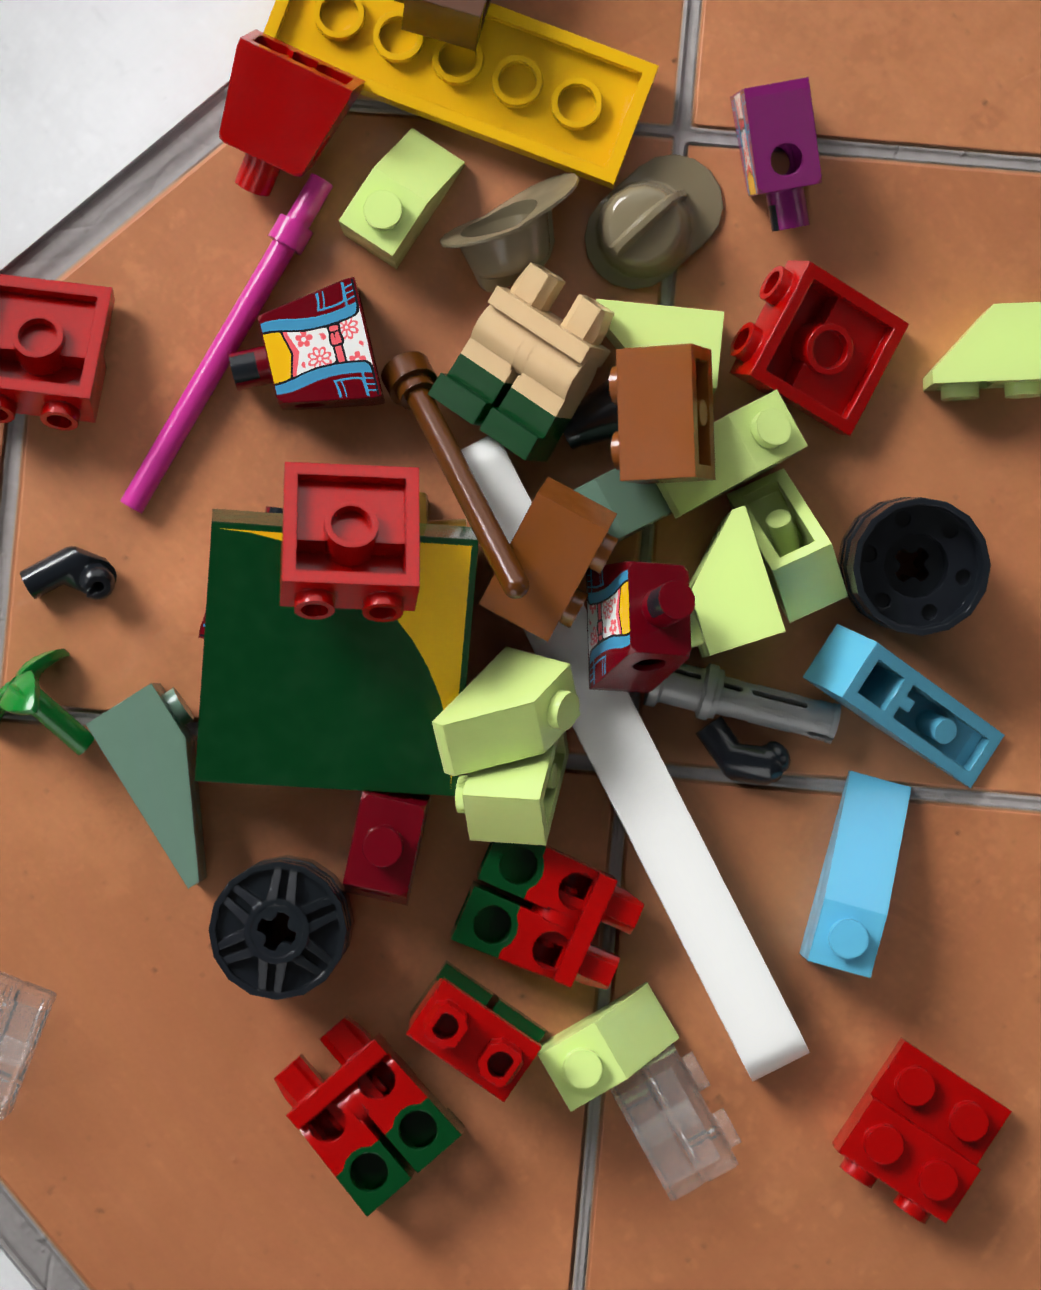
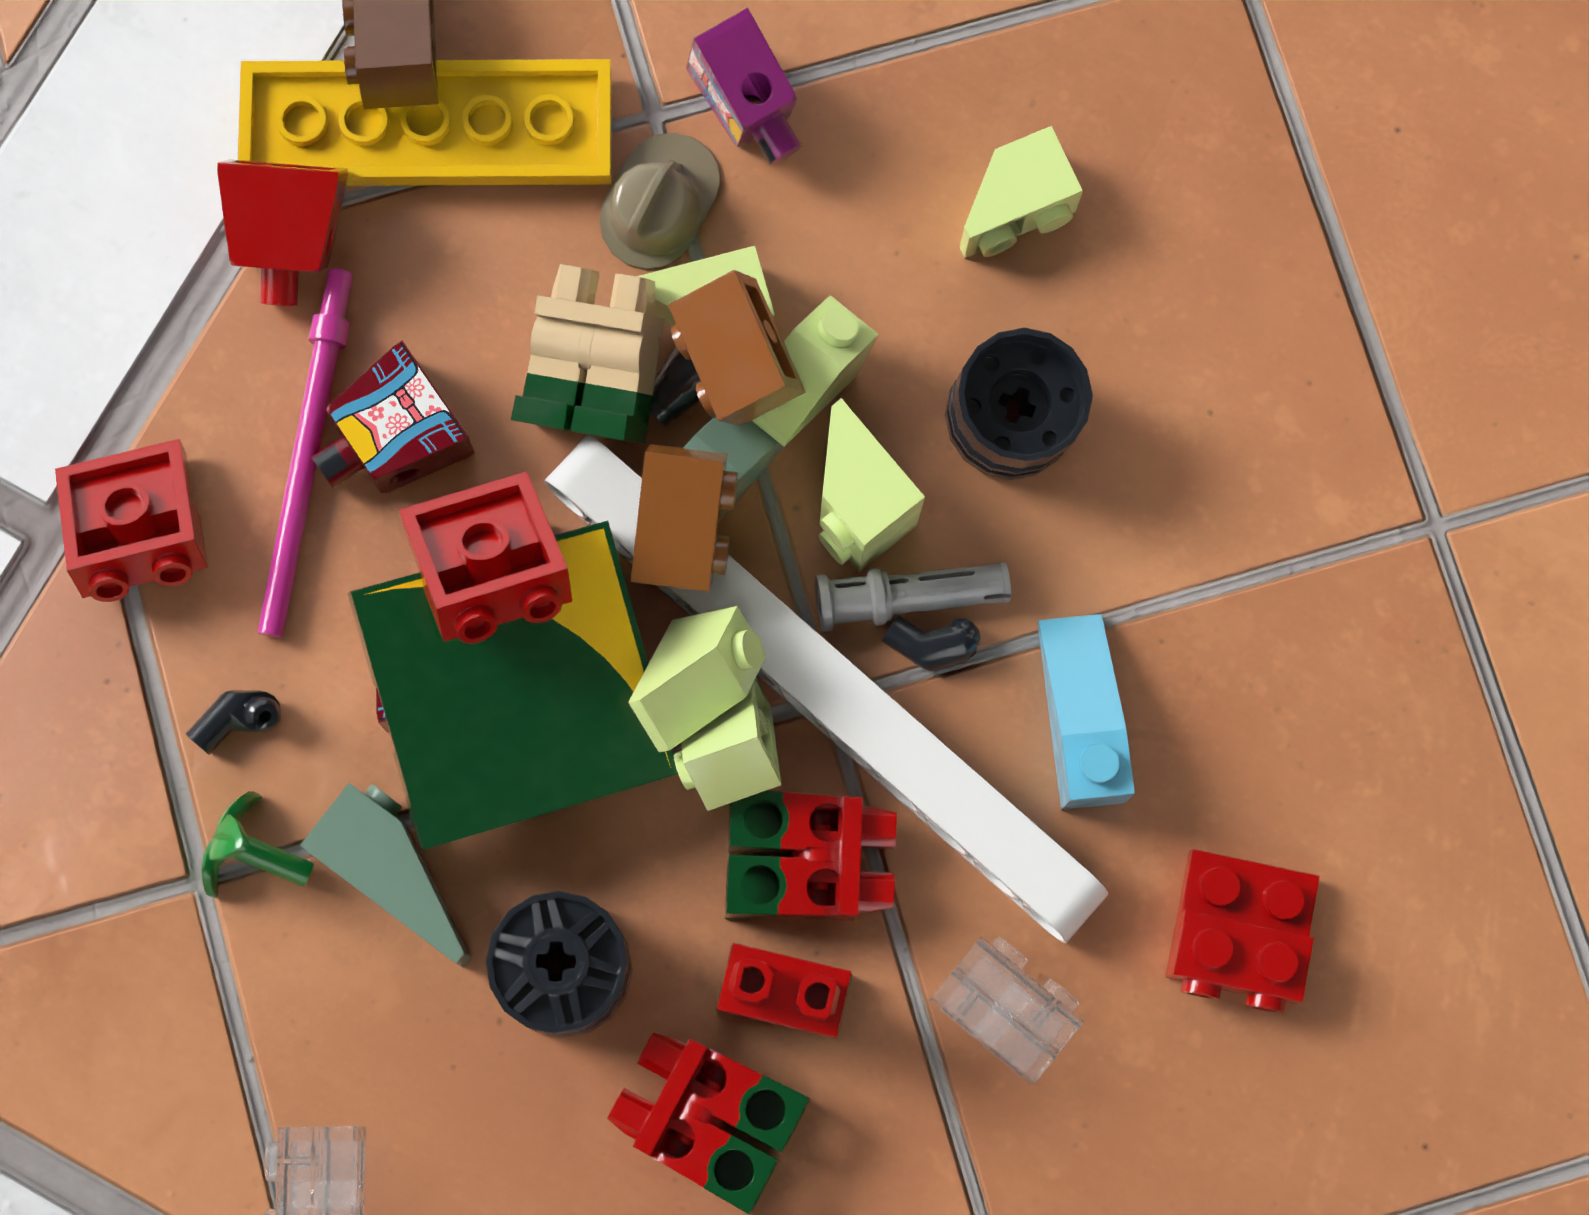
camera: 30 degrees left, 10 degrees down
yellowish green slope [339,128,465,269] -> none
dark red torso [343,791,432,906] -> none
reddish brown piece [381,351,529,599] -> none
dark tan piece [440,173,580,292] -> none
yellowish green slope [538,982,679,1112] -> none
dark red torso [586,561,695,693] -> none
yellowish green slope [726,468,848,623] -> none
red plate [729,260,909,436] -> none
medium azure slope [803,624,1005,788] -> none

